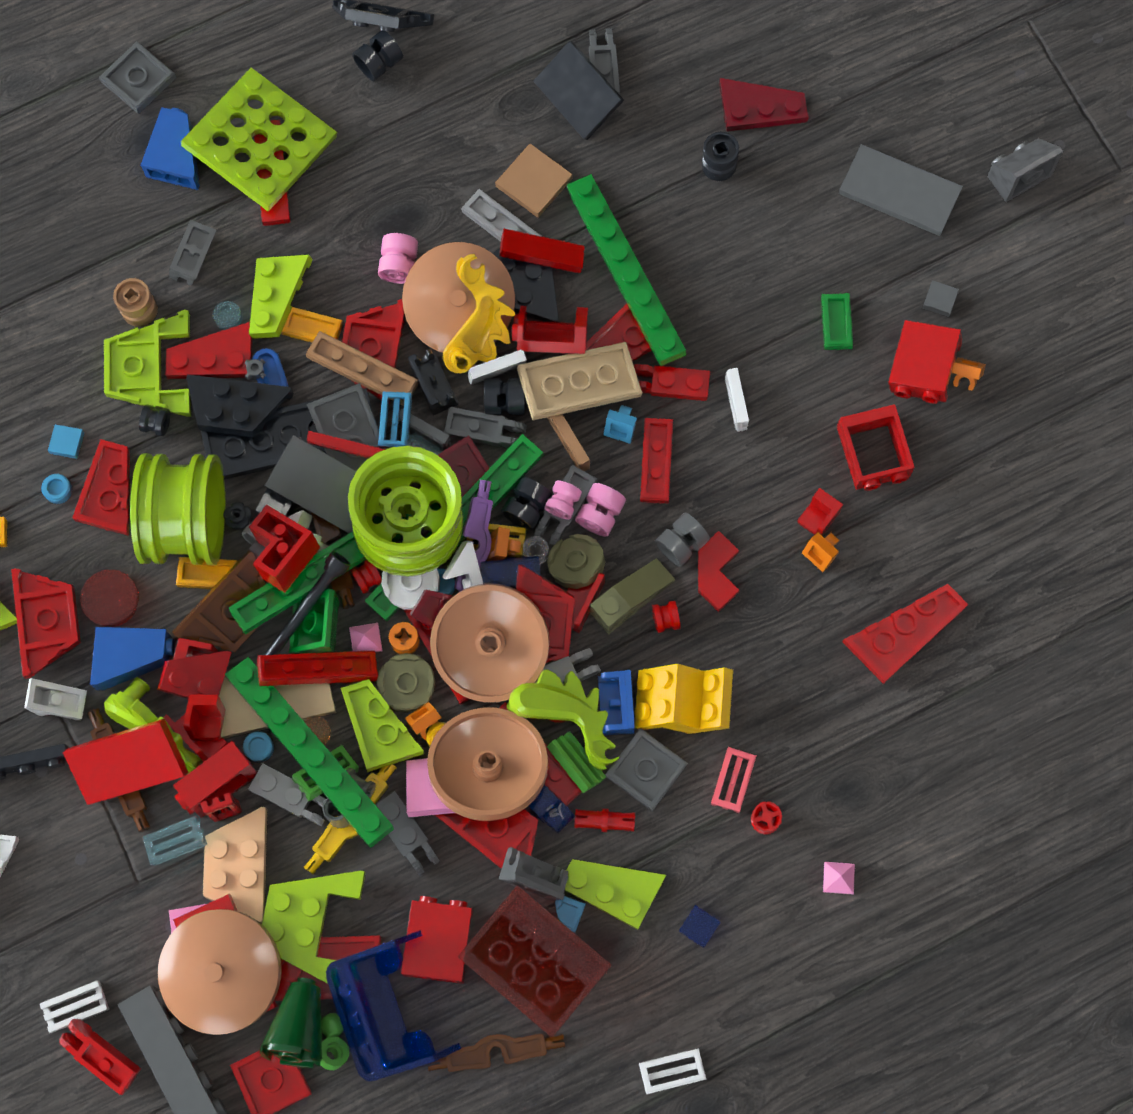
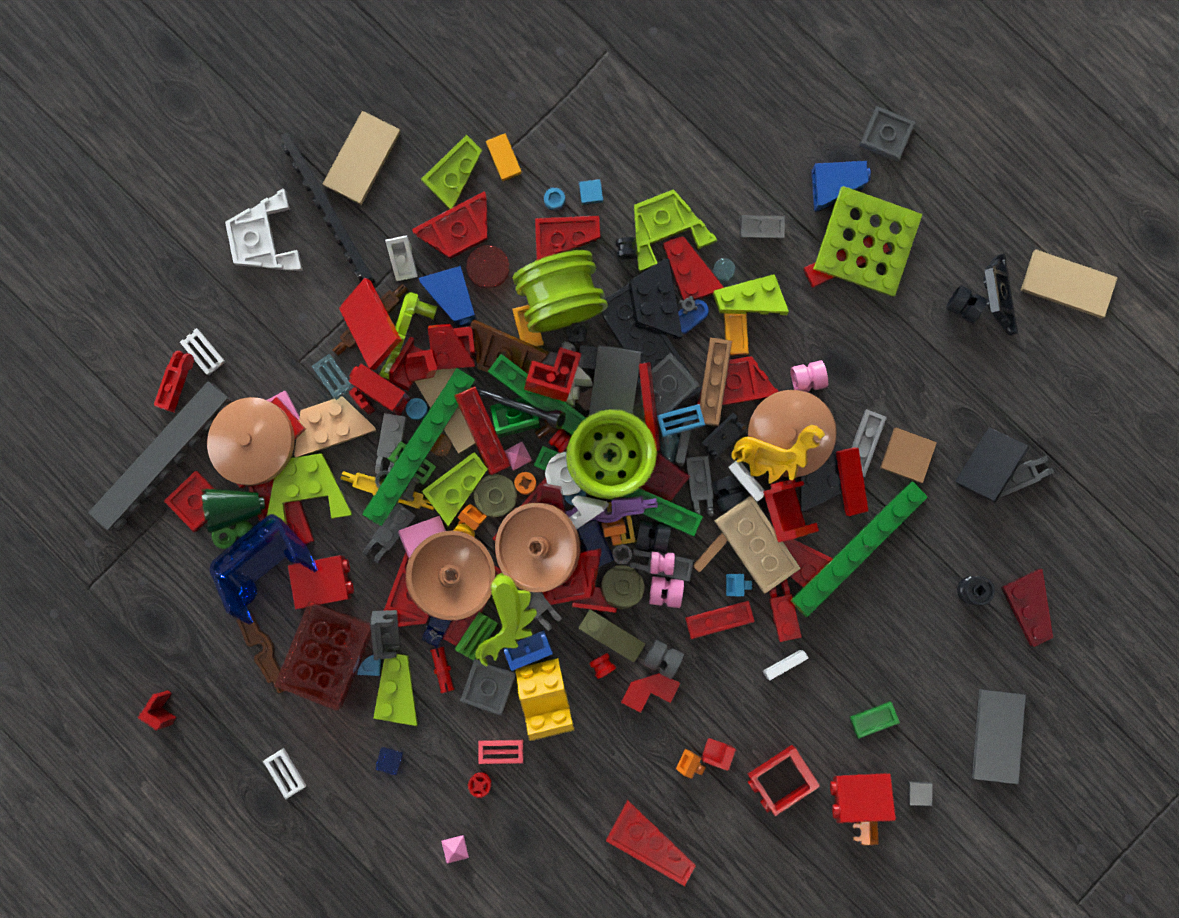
camera: 65 degrees right, 10 degrees up
medium nougat wheel [113,278,158,327] -> none
flat silver slope [987,138,1063,202] -> none

